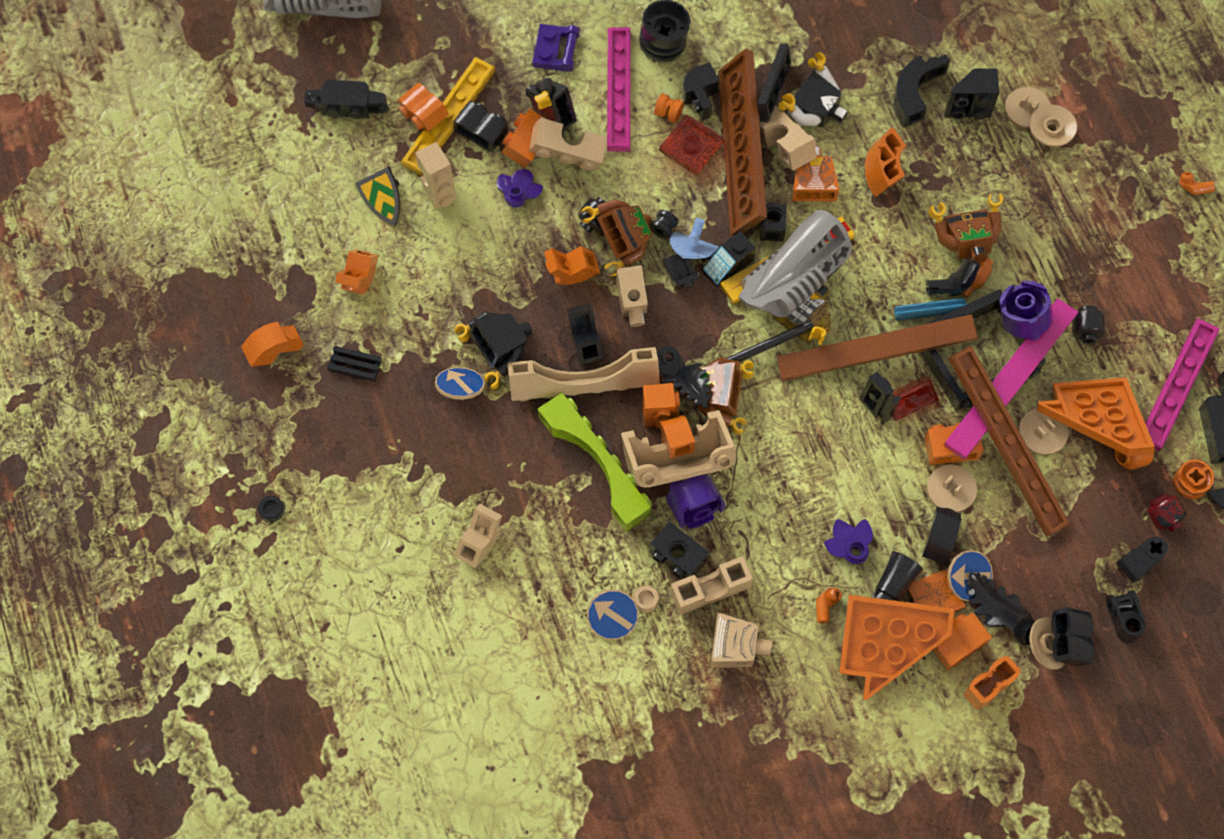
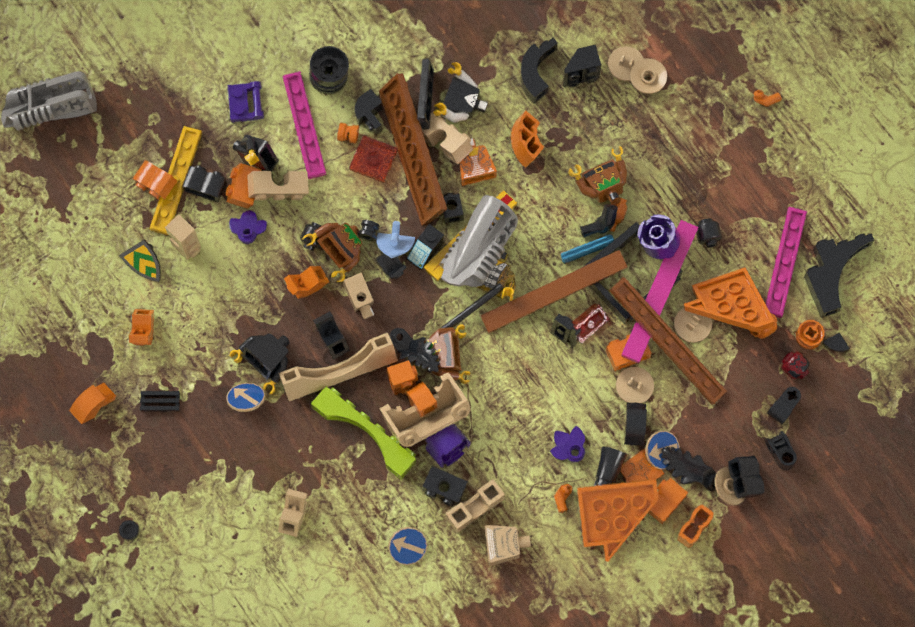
camera: 15 degrees left, 5 degrees up
black hinge [304,80,389,119] -> none
tan tile [633,586,659,613] -> none

